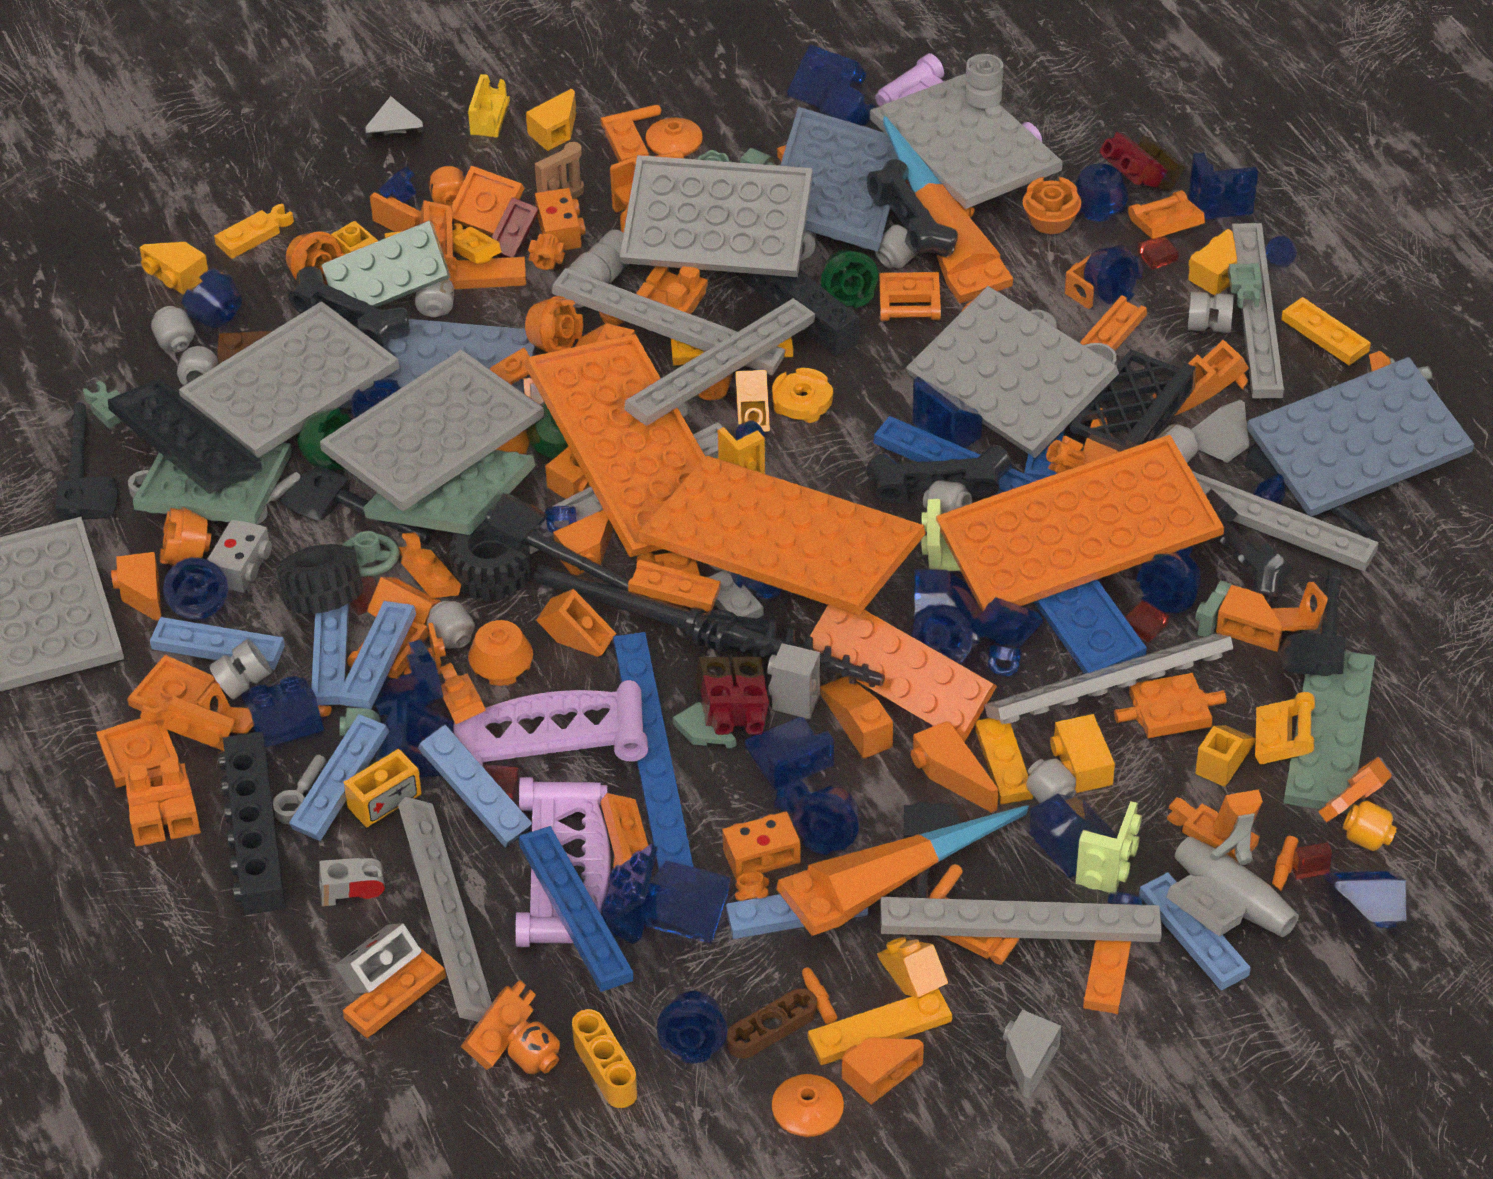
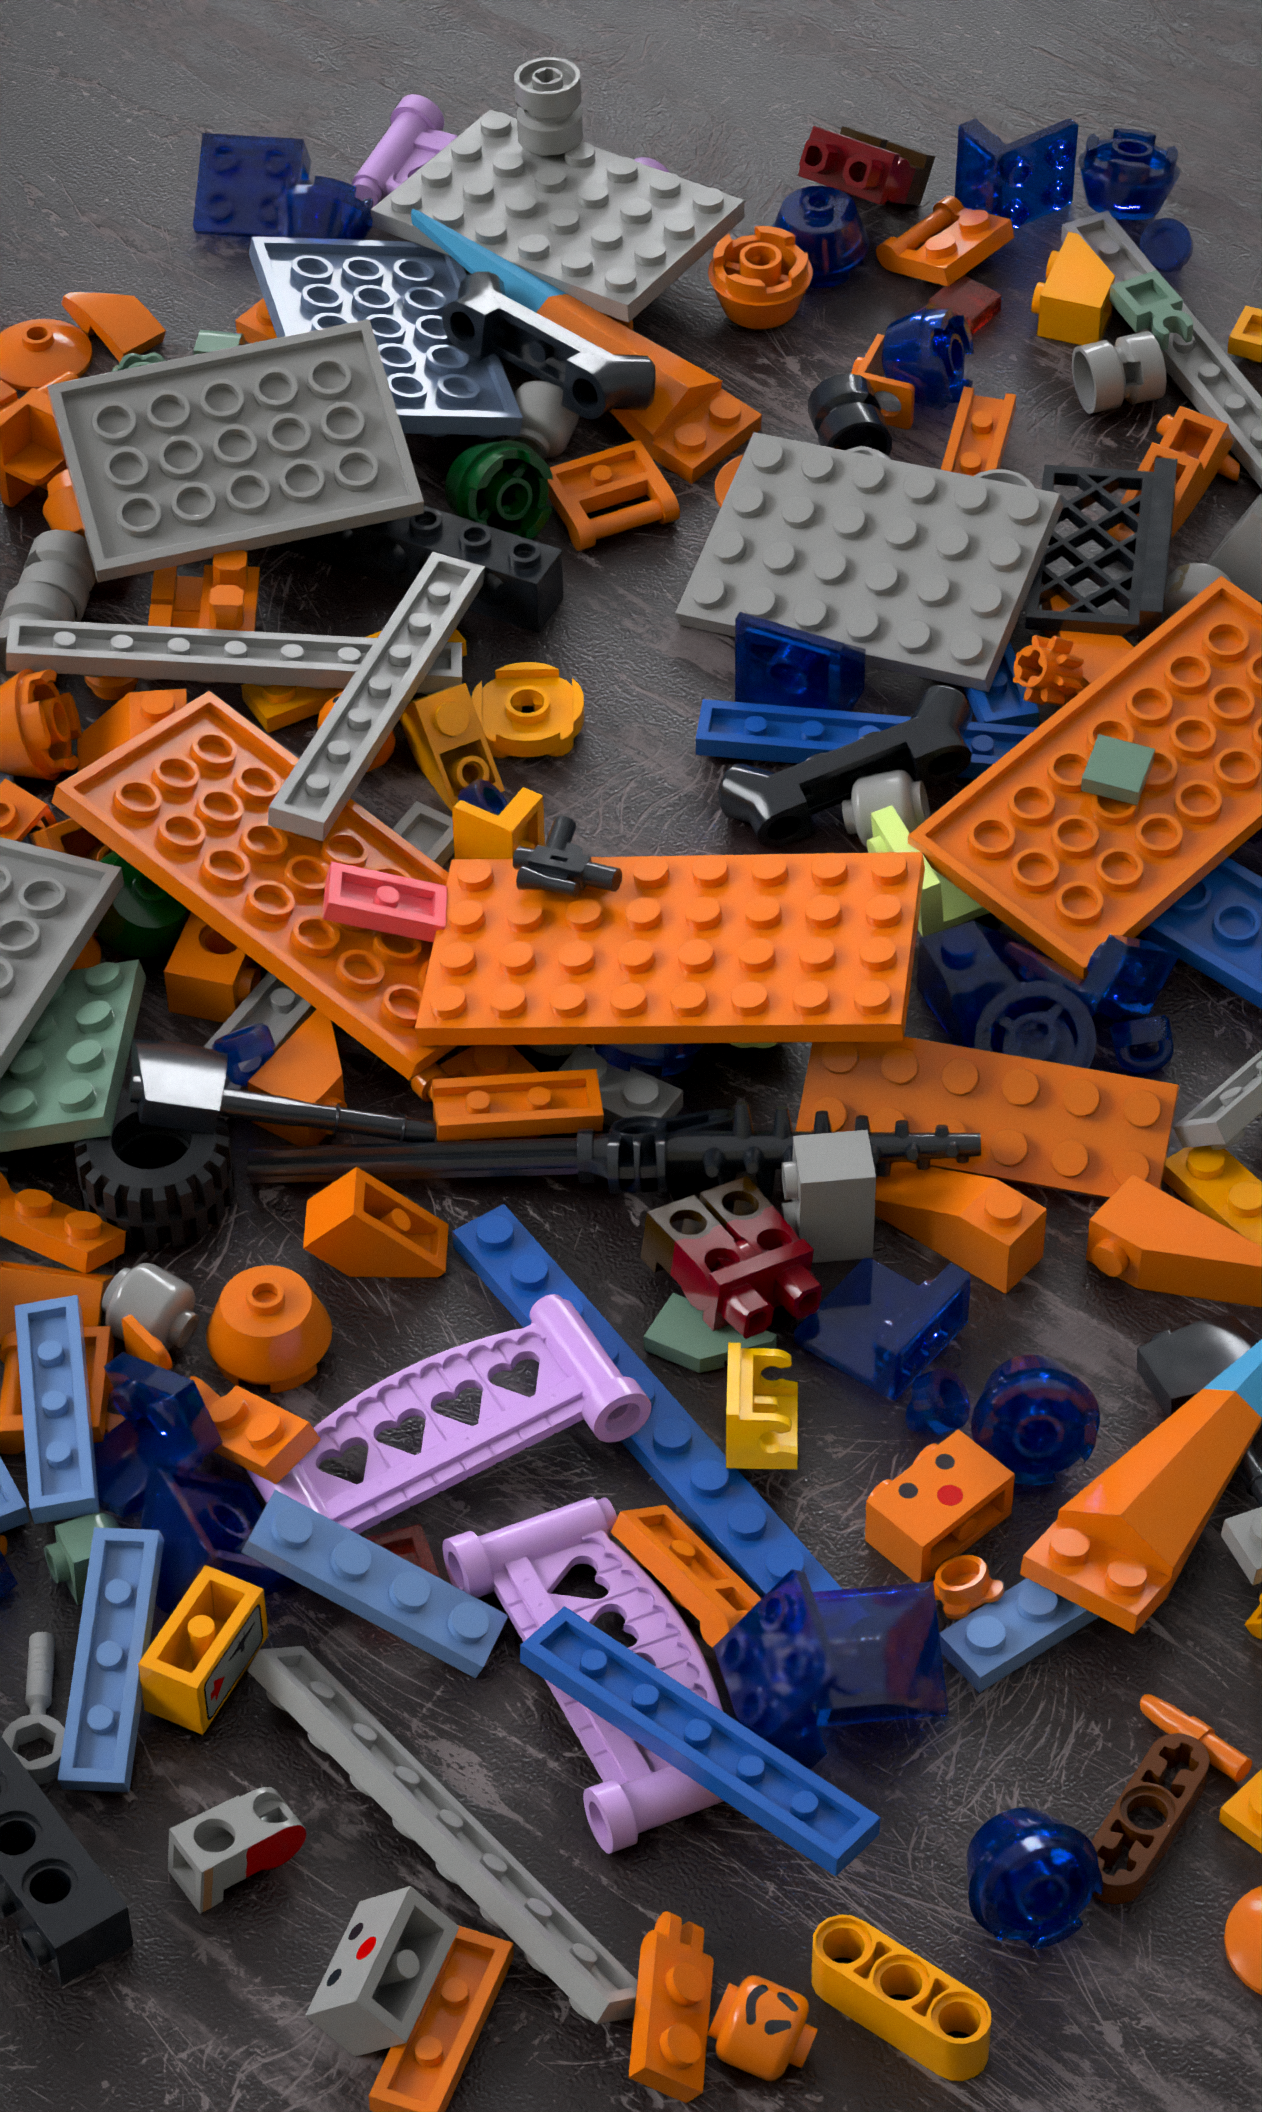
camera: 25 degrees left, 0 degrees up
none -> orange slope [62,292,166,363]
none -> coral plate [323,861,447,943]
none -> black piece [513,816,622,897]
none -> yellow hinge [726,1342,798,1470]
none -> black wheel [808,373,892,456]
none -> clear blue cone [1078,128,1180,220]
none -> sand green tile [1081,734,1155,805]

